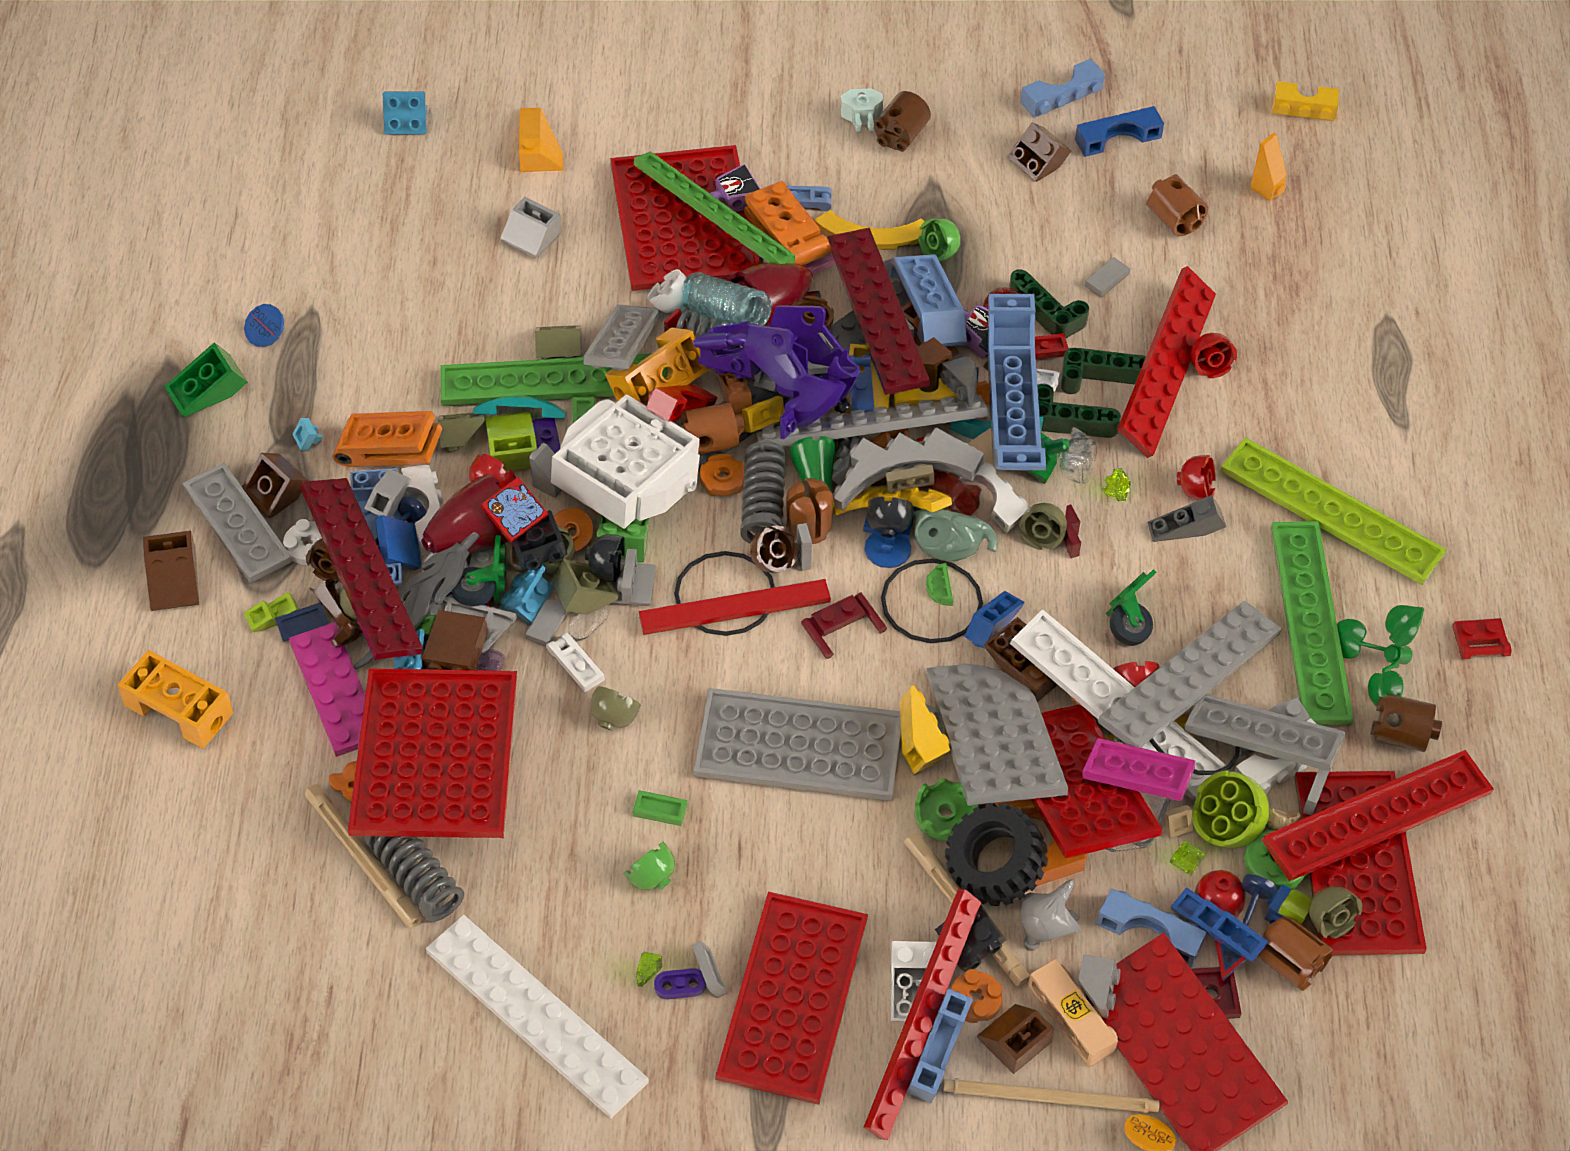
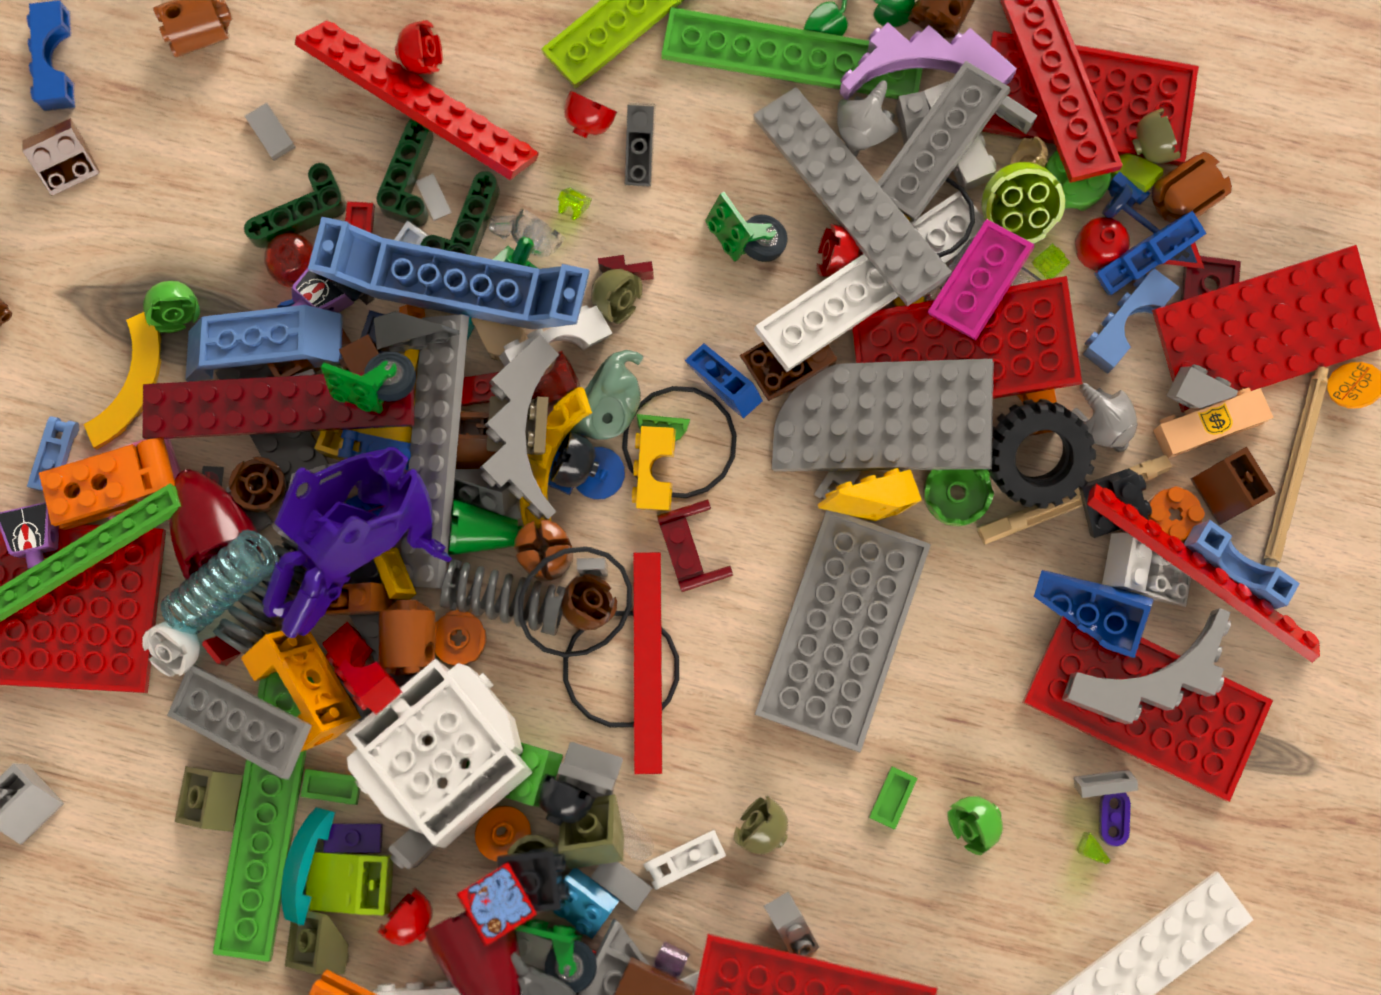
camera: 75 degrees left, 25 degrees up
none -> plate [321,352,416,414]
none -> white sticker [416,174,451,220]
none -> black piece [518,546,632,657]
none -> yellow arch [632,426,676,511]
none -> light grey slope [764,892,820,956]
none -> light grey piece [837,81,899,157]
none -> lavender arch [839,23,1017,100]
none -> blue wedge [1033,570,1154,658]
none -> light grey arch [1062,608,1231,724]

